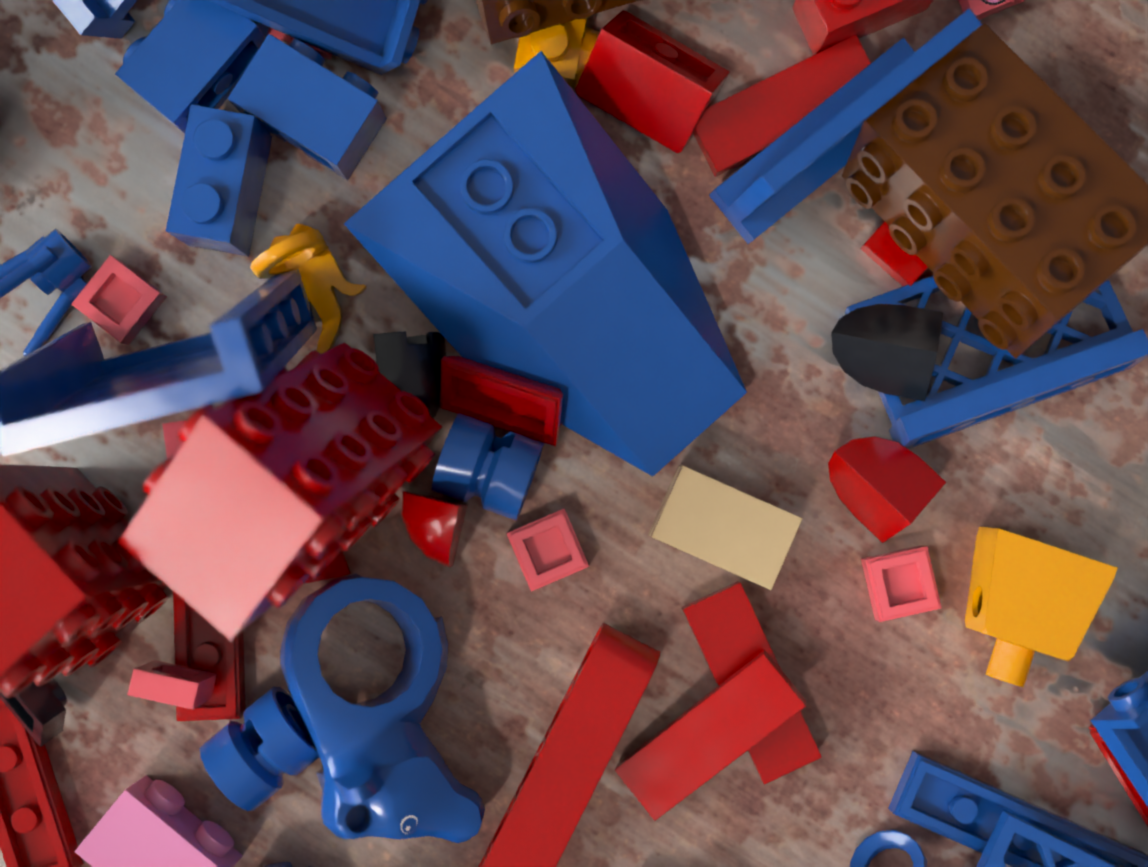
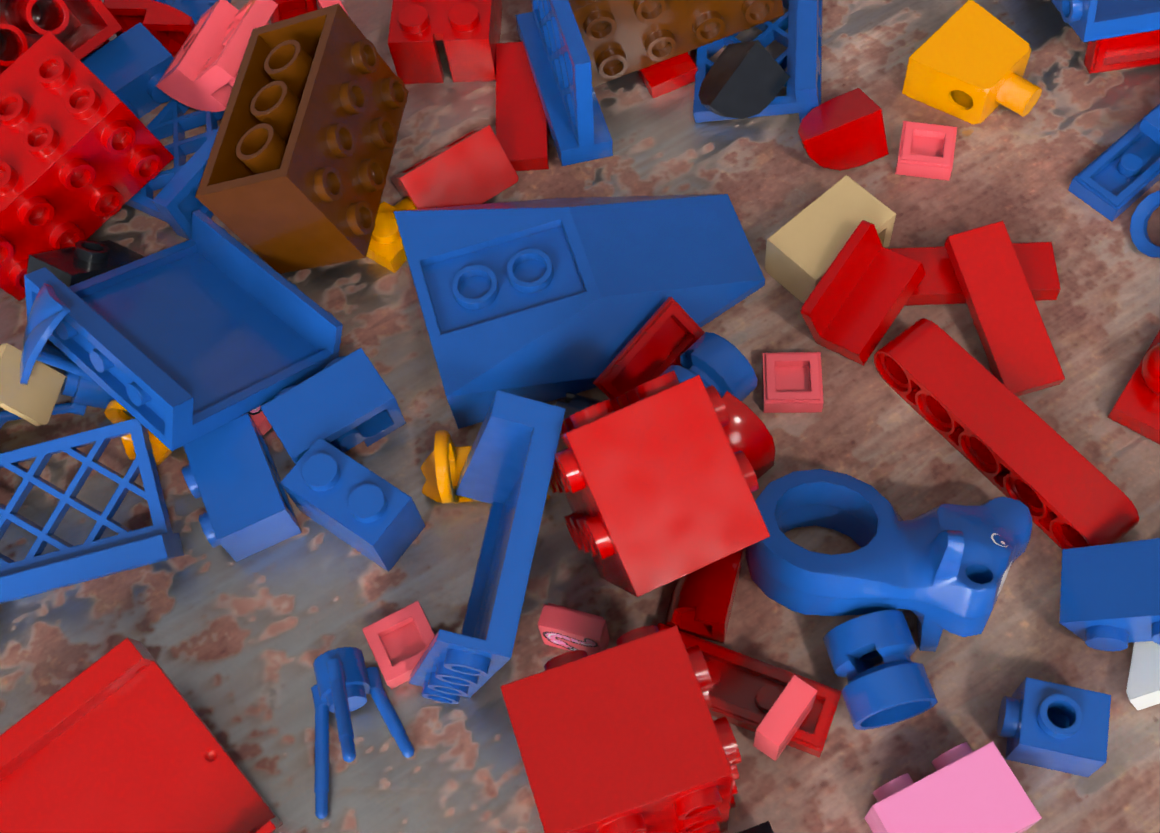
camera: 55 degrees left, 25 degrees down
none -> red panel [800,220,926,366]

